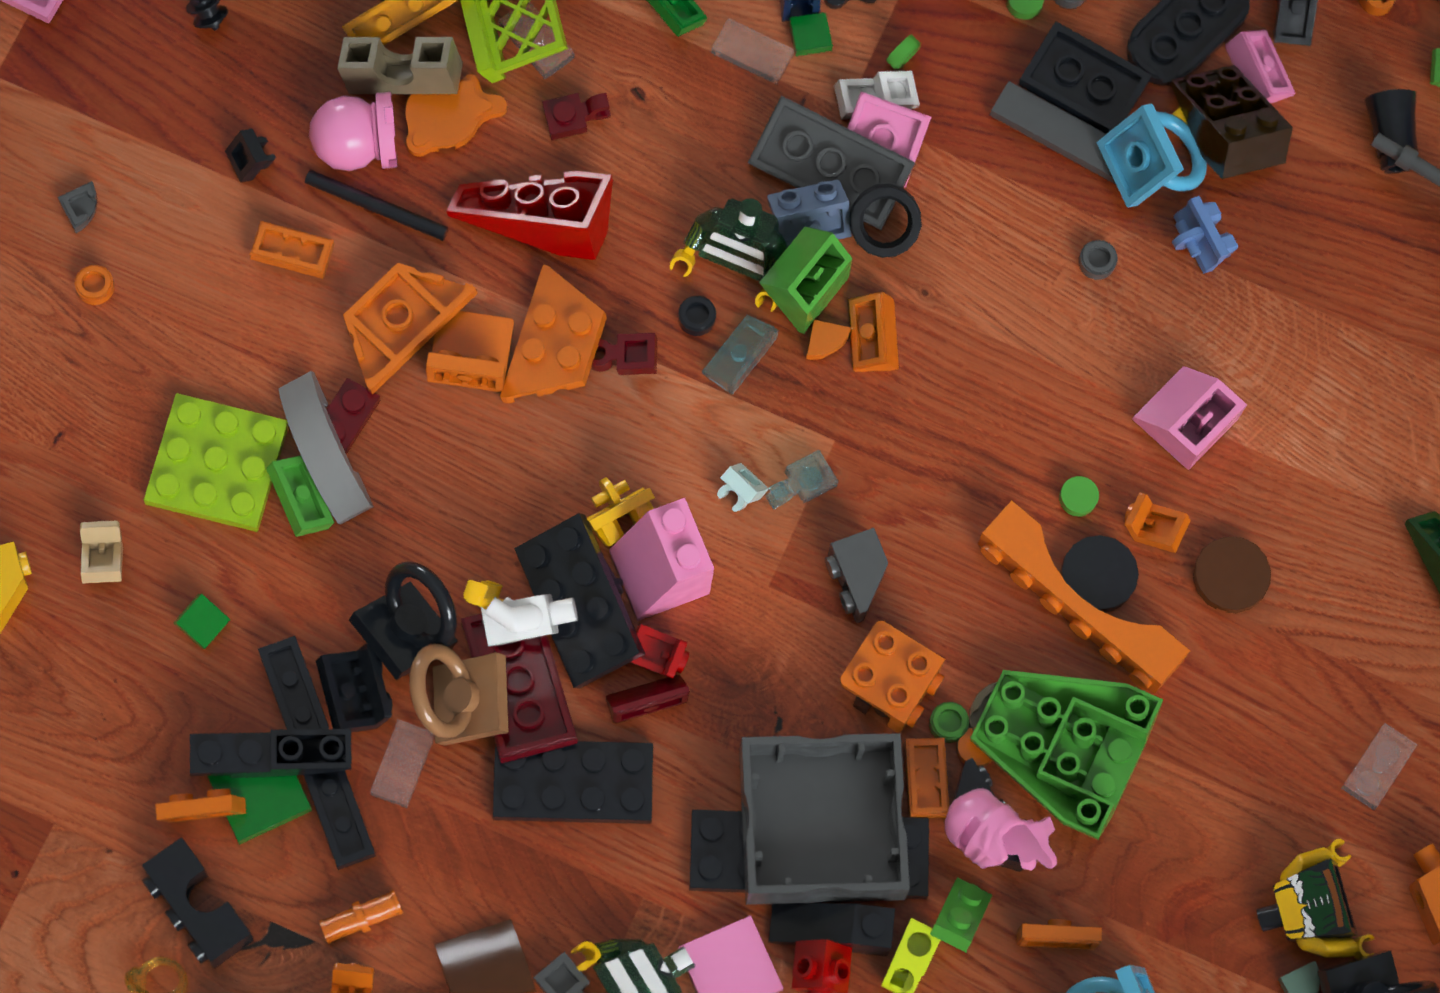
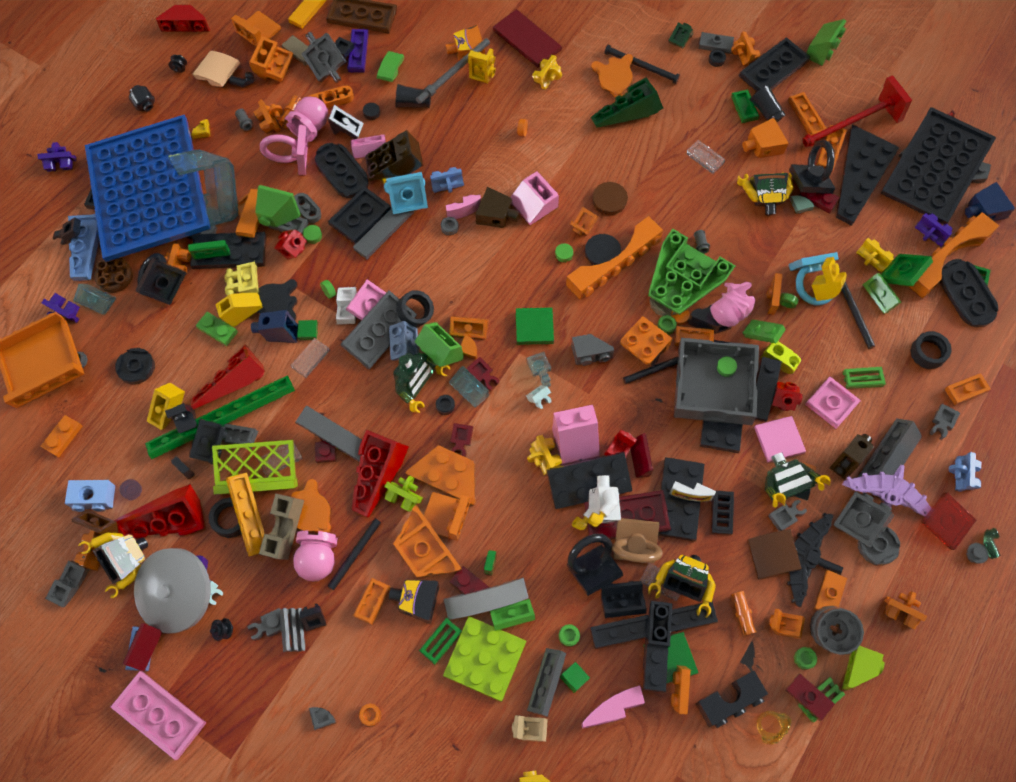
camera: 70 degrees left, 5 degrees down
none -> dark grey plate [248,608,282,640]
none -> dark grey tile [280,608,305,652]
none -> dark grey tile [295,405,362,462]
none -> black tile [363,103,380,120]
none -> lime hips [384,476,423,512]
none -> black torso [389,580,440,624]
none -> green tile [419,618,462,665]
none -> bright pink slope [446,195,481,219]
none -> dark red plate [465,357,499,392]
none -> dark brown torso [476,187,520,228]
none -> green tile [484,550,497,576]
none -> green tile [516,307,554,345]
none -> orange tile [517,119,528,137]
none -> dark grey plate [527,648,567,717]
none -> bright green tile [559,624,580,647]
none -> bright pink slope [581,686,645,729]
none -> black bar [623,356,678,384]
none -> torso [648,555,716,618]
none -> white slope [669,481,716,501]
none -> dark grey pin [694,230,710,254]
none -> black slope [712,490,734,535]
none -> bright green tile [717,357,737,377]
none -> bright green tile [779,293,799,308]

